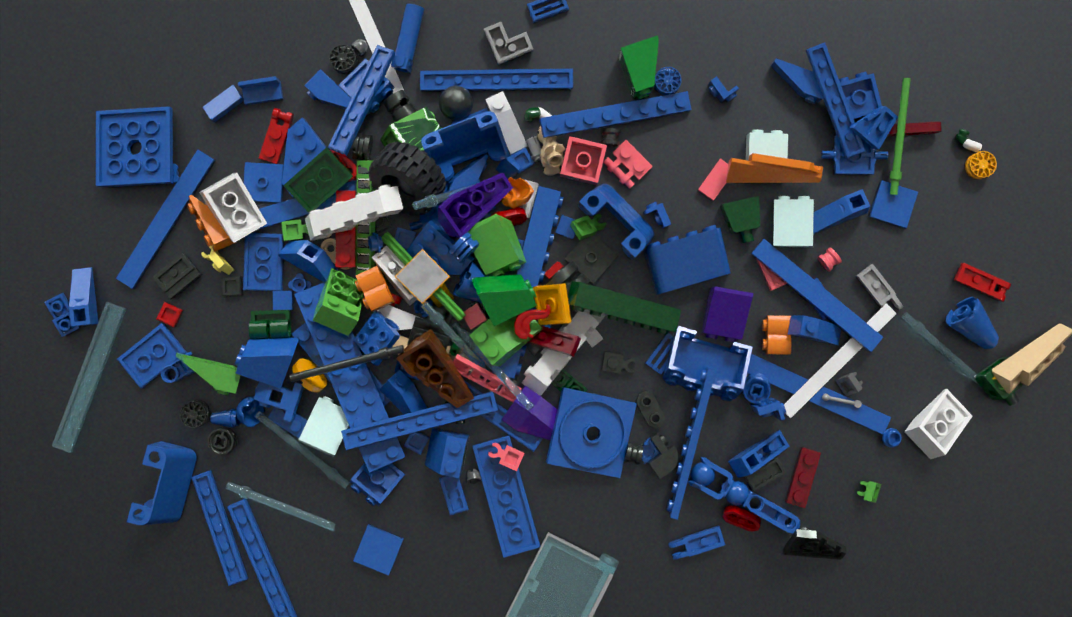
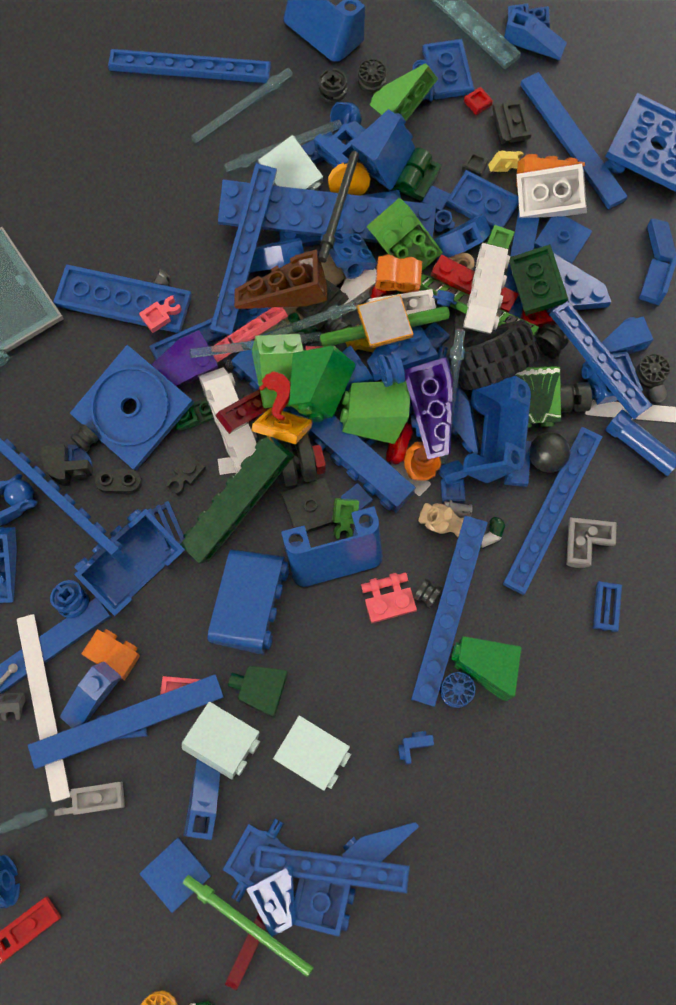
camera: 115 degrees right, 15 degrees down
blue tile [191,470,248,586] -> none
blue cone [210,409,241,428] -> none
red plate [259,108,294,164] -> none
blue plate [349,463,405,506] -> none
blue tile [353,524,404,576] -> none
blue tile [404,431,430,455] -> none
blue plate [414,299,433,318] -> none
blue slope [425,428,470,478] -> none
blue plate [439,476,469,515] -> none
white slope [485,91,528,155] -> none
coral brick [560,136,607,186] -> none
blue bracket [643,202,671,229] -> none
coral tile [698,158,728,201] -> none
dark purple slope [702,286,754,342] -> none
orange wedge [726,153,823,183] -> none
blue bracket [750,397,786,421] -> none
coral wheel [817,248,842,272] -> none

